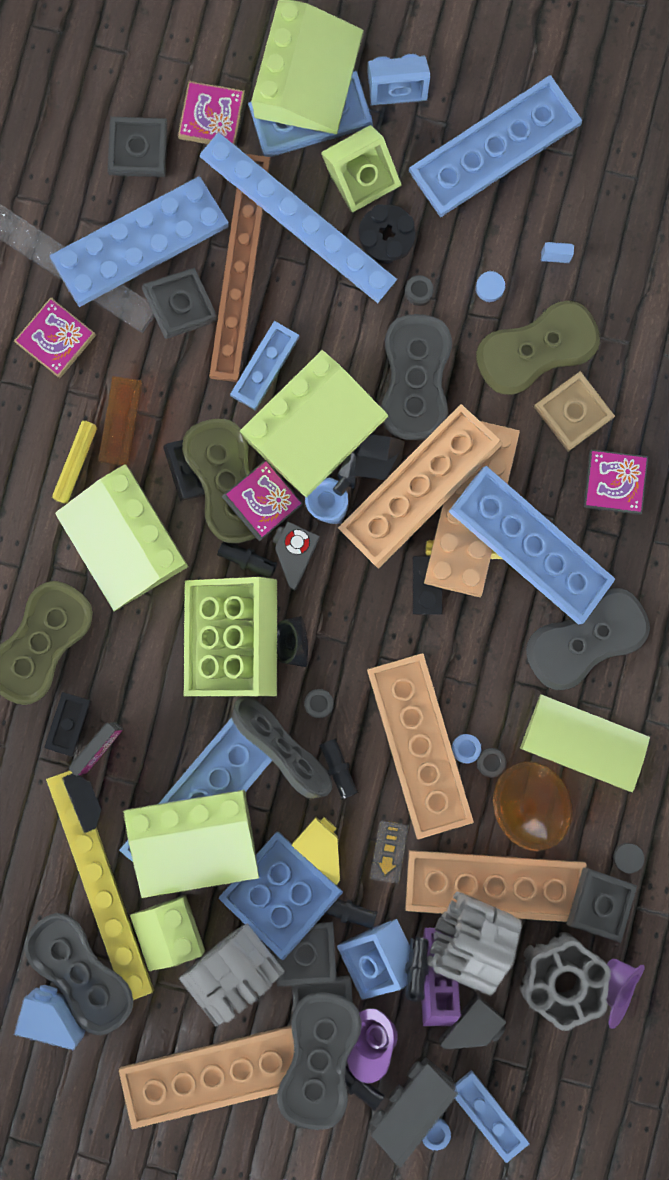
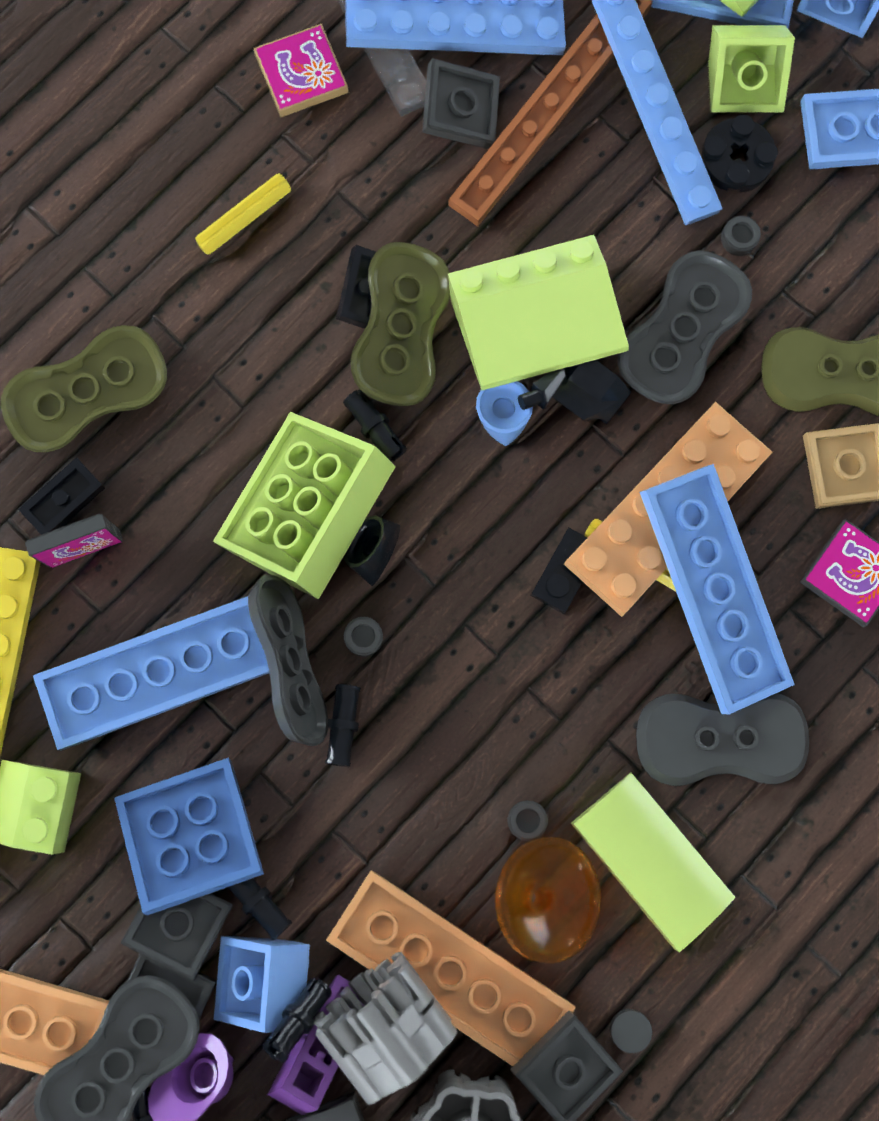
camera: 25 degrees right, 5 degrees down
yellowish green slope [55,464,189,612] -> none
black slope [62,773,101,833] -> none
clear orange plate [98,376,142,467] -> none
yellowish green slope [124,789,259,898] -> none
light grey piece [179,923,285,1027] -> none
tile [222,460,303,541] -> none
light blue plate [230,321,299,411] -> none
dark grey slope [273,522,320,591] -> none
light yellow slope [292,816,340,885] -> none
light nougat plate [338,404,503,569] -> none
light nougat plate [367,653,474,840] -> none
clear tile [370,820,409,884] -> none
light blue tile [451,734,481,764] -> none
light blue tile [476,271,505,302] -> none

